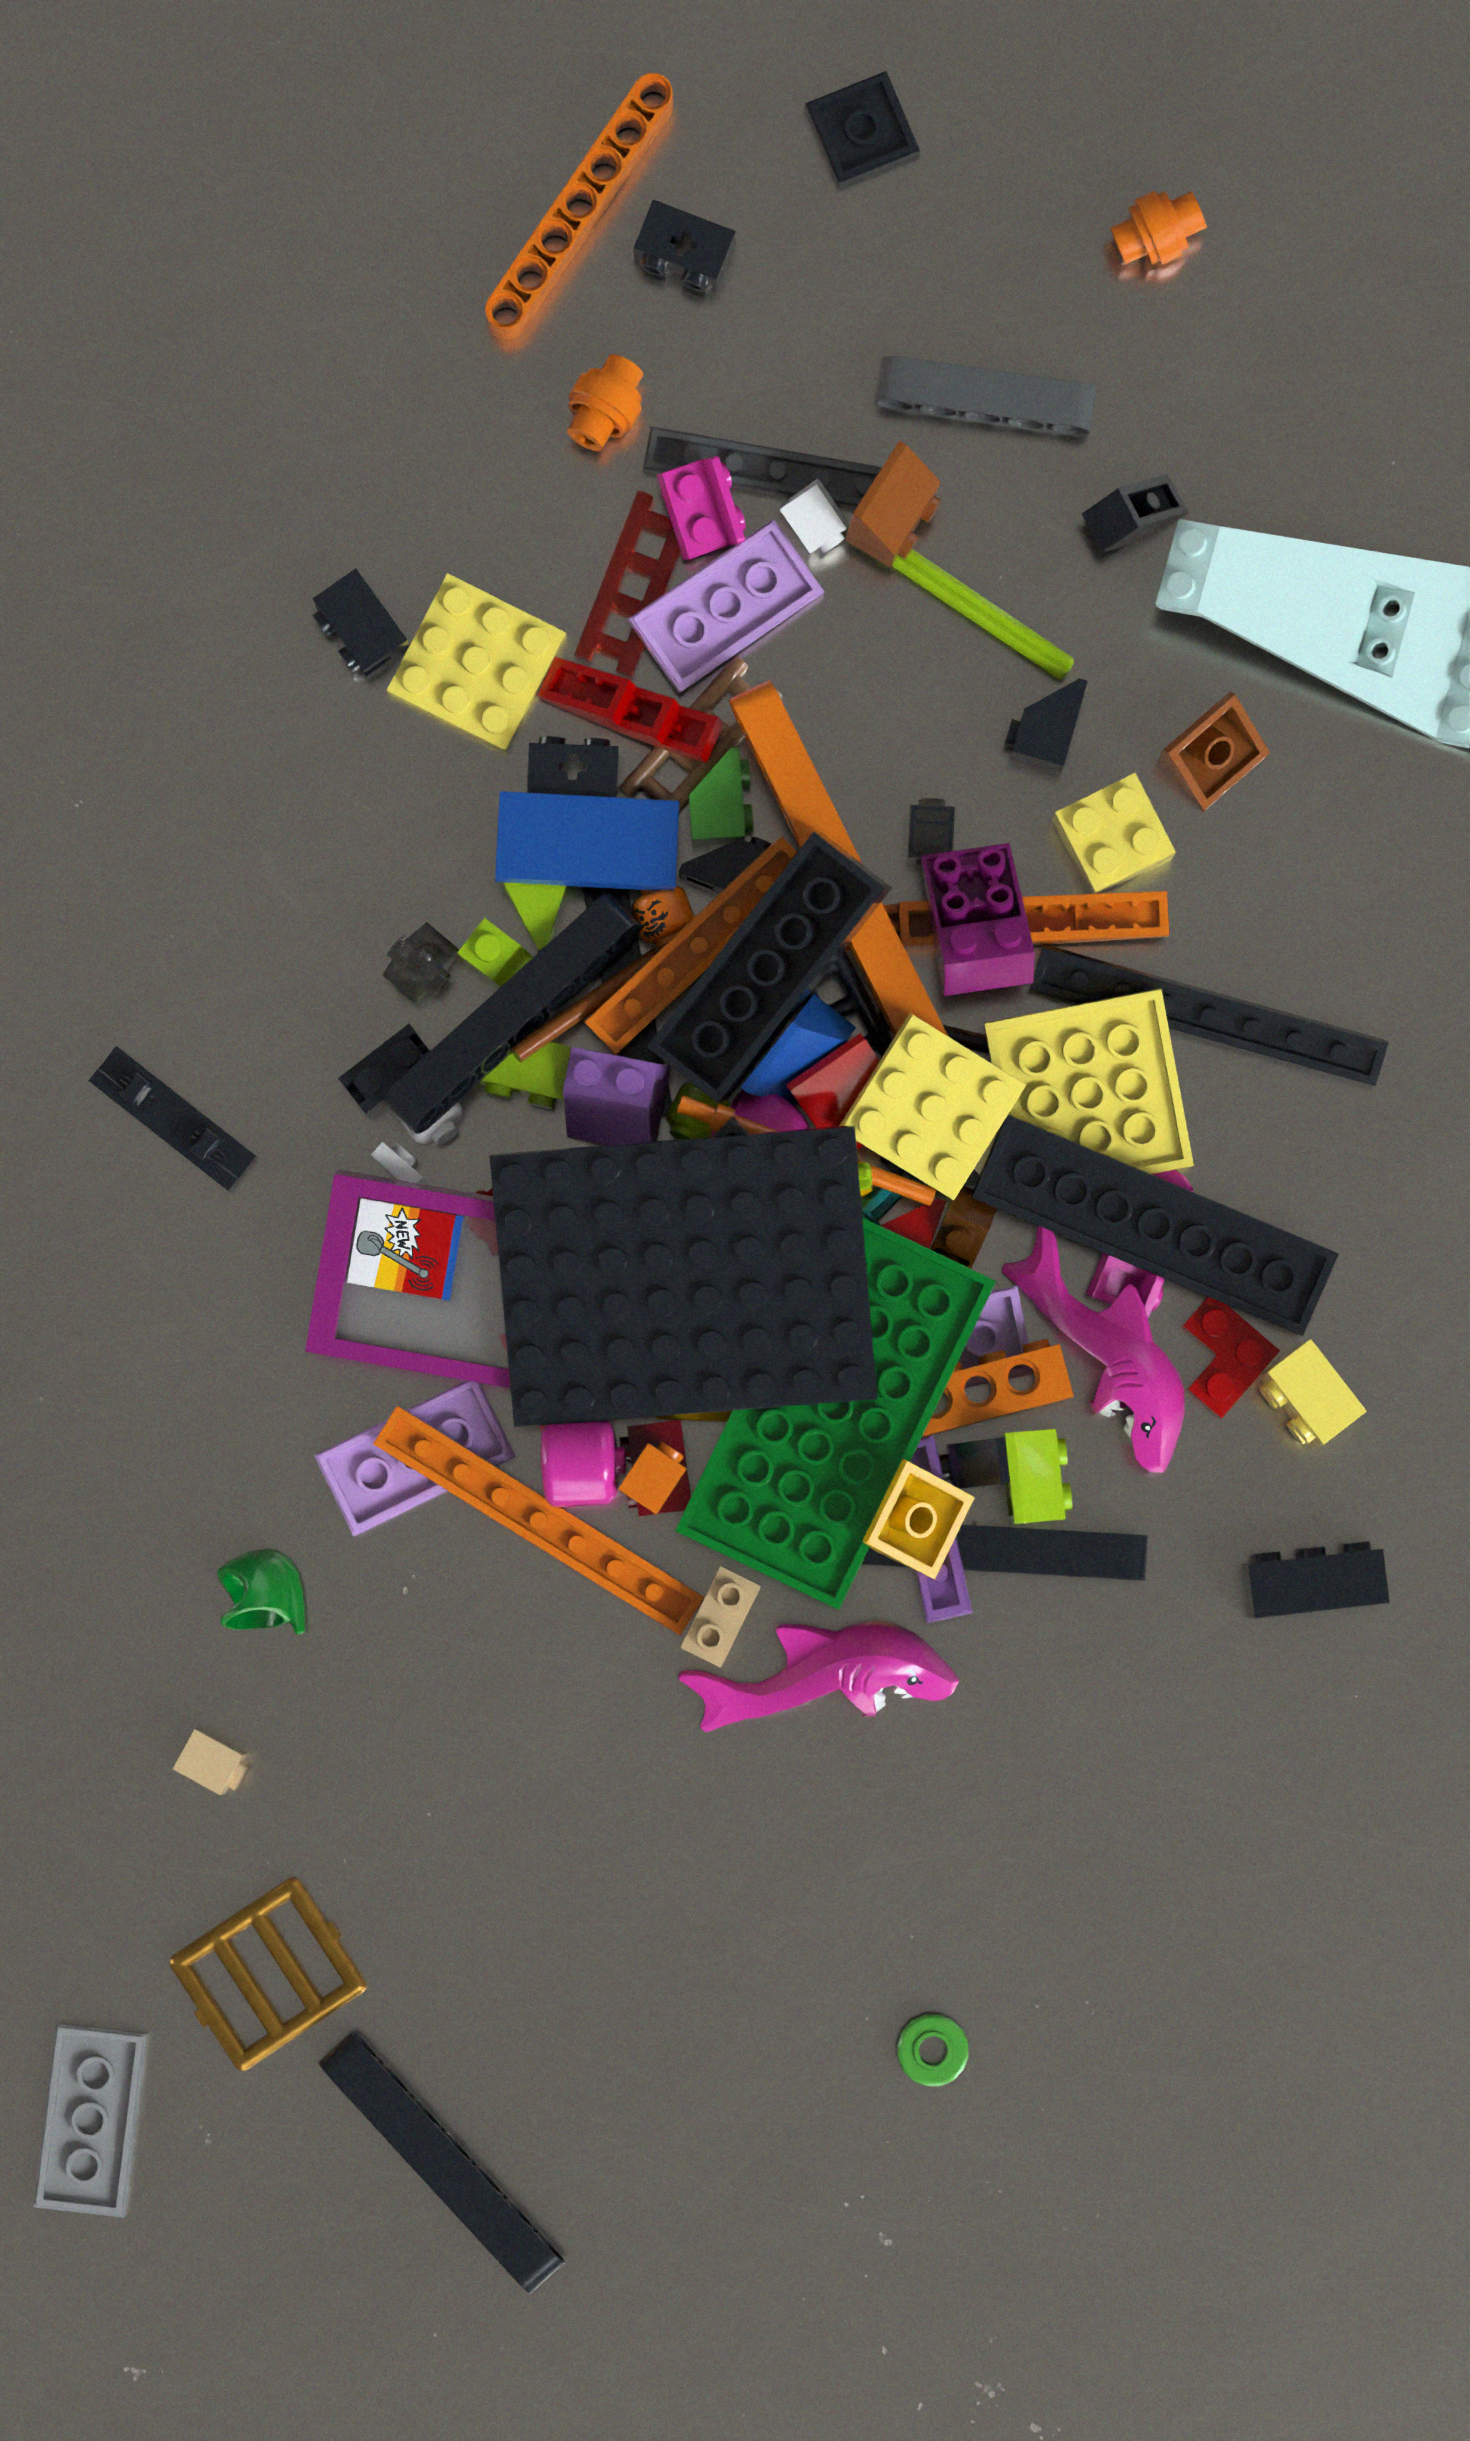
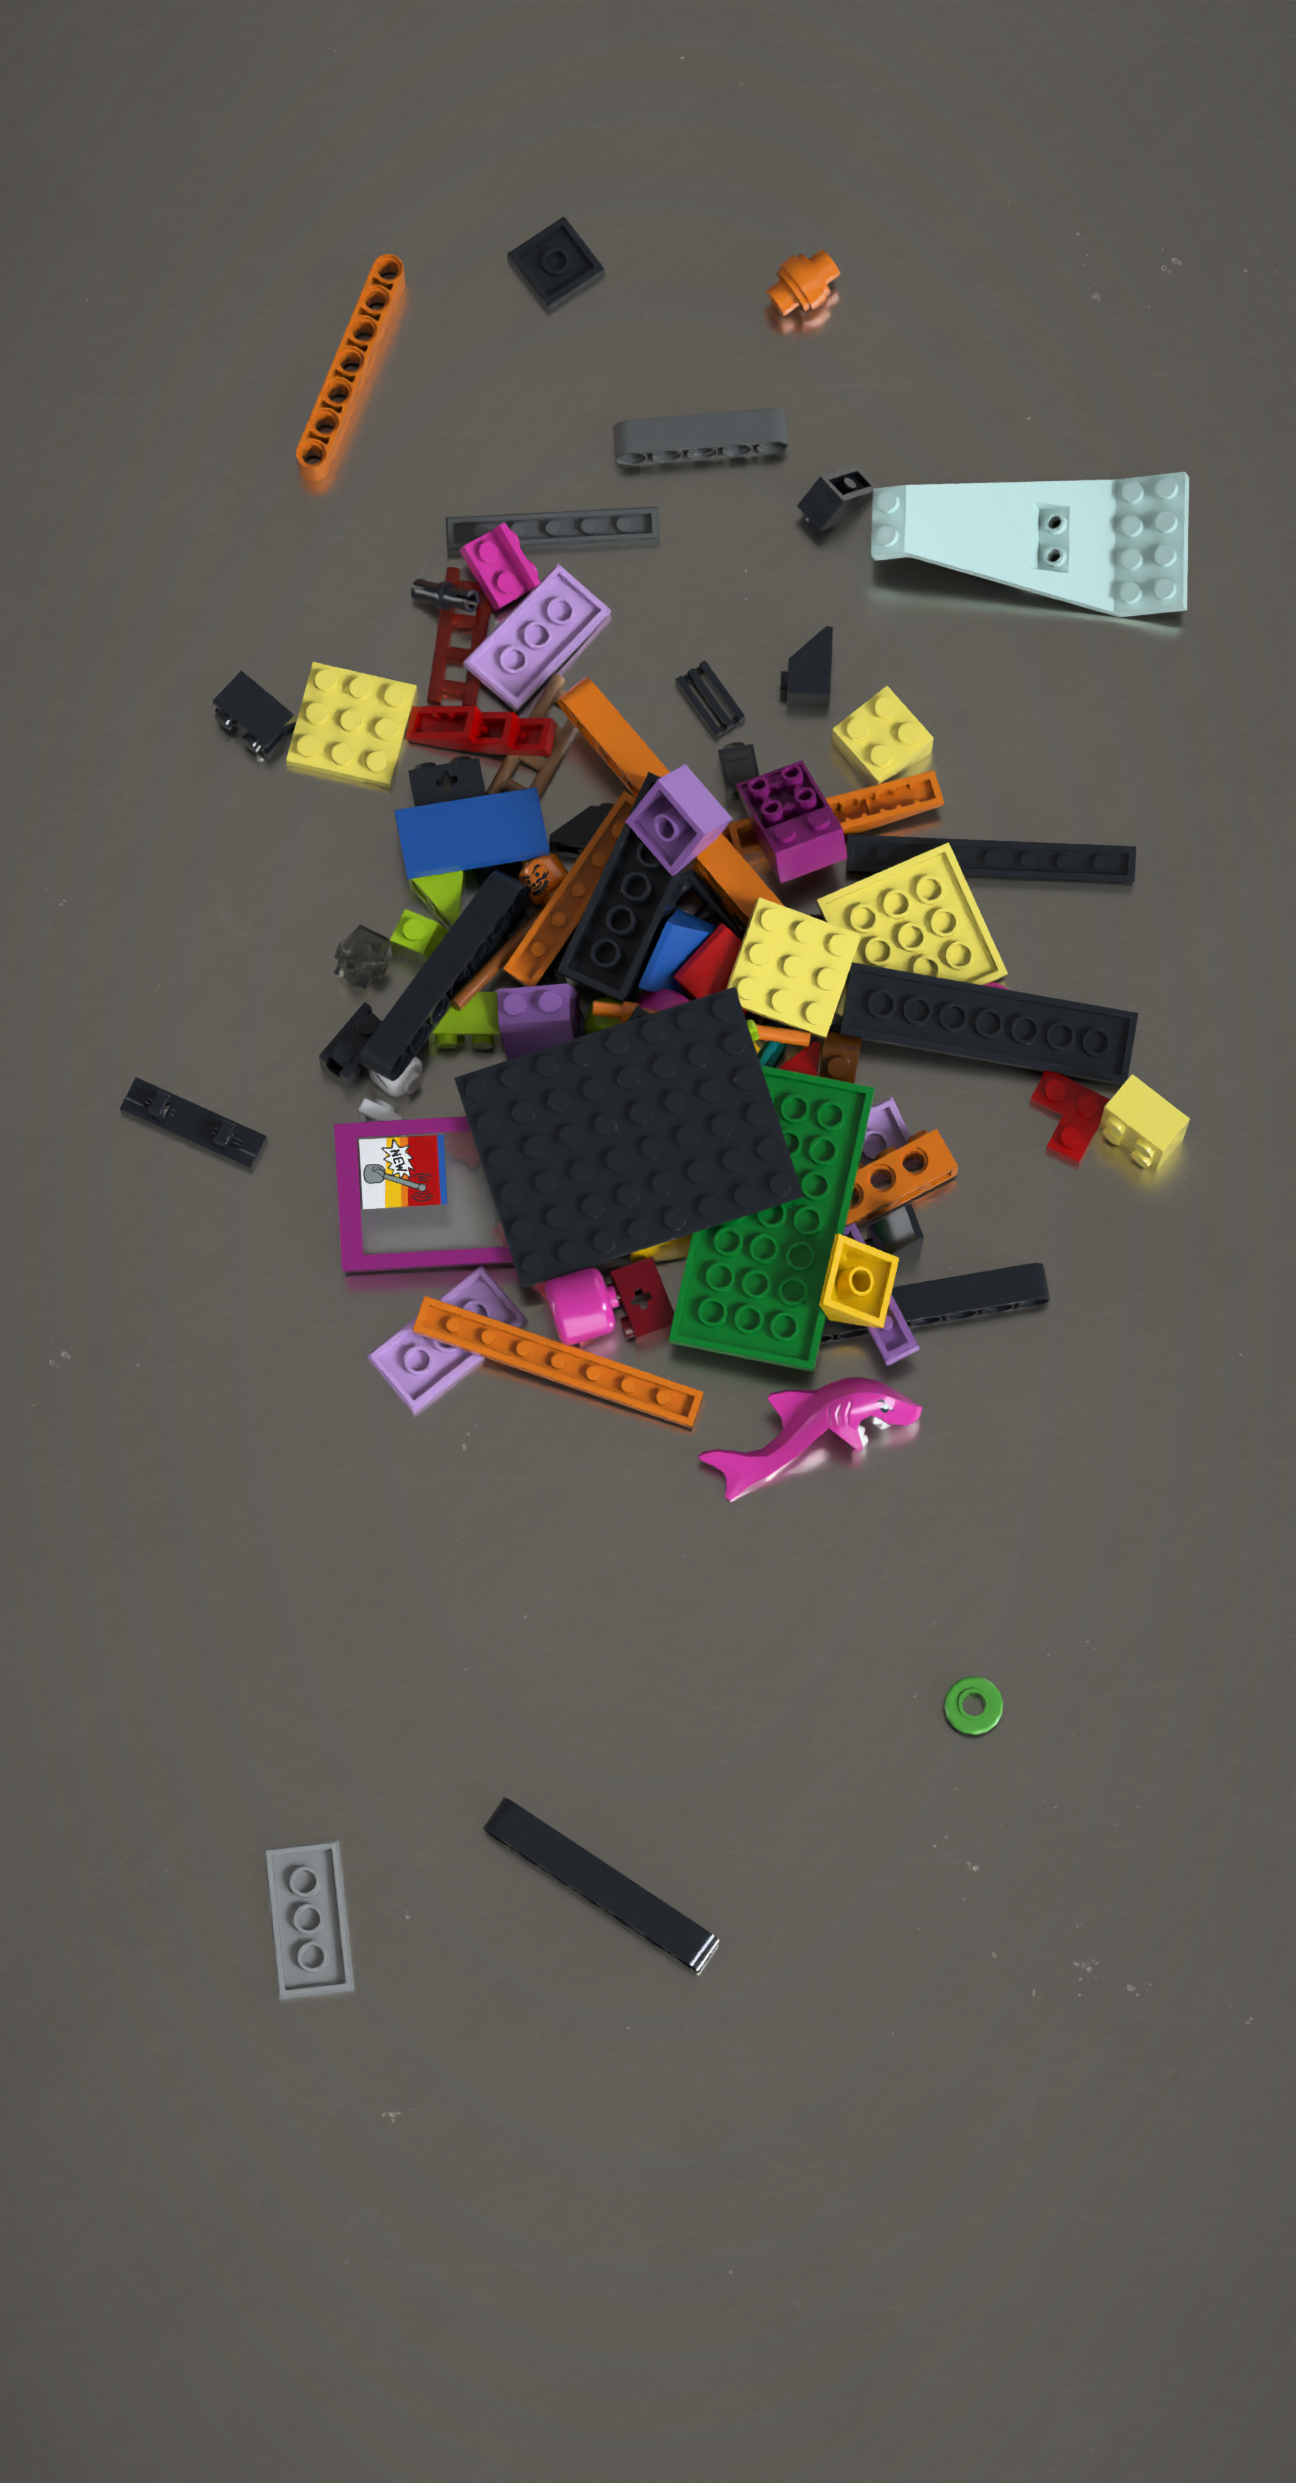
camera: 10 degrees left, 10 degrees down
pearl gold bar [169,1878,366,2071] -> none
tan brick [173,1728,248,1795] -> none
green piece [217,1548,305,1635] -> none
orange piece [567,354,644,451] -> none
orange brick [618,1441,687,1515] -> none
black brick [634,199,736,292] -> none
tan brick [680,1566,761,1668] -> none
bright green slope [689,747,754,847] -> none
white brick [780,479,848,553] -> none
dark orange slope [845,440,942,568] -> none
lime axle [846,524,1074,679] -> none
lime slope [1000,1429,1073,1525] -> none
dark pink piece [1002,1226,1185,1473] -> none
dark pink bracket [1086,1253,1164,1318] -> none
dark orange slope [1158,691,1270,811] -> none
black brick [1243,1541,1390,1619] -> none
none -> black pin [411,578,480,613]
none -> medium lavender slope [625,764,732,876]
none -> black tile [675,660,745,739]

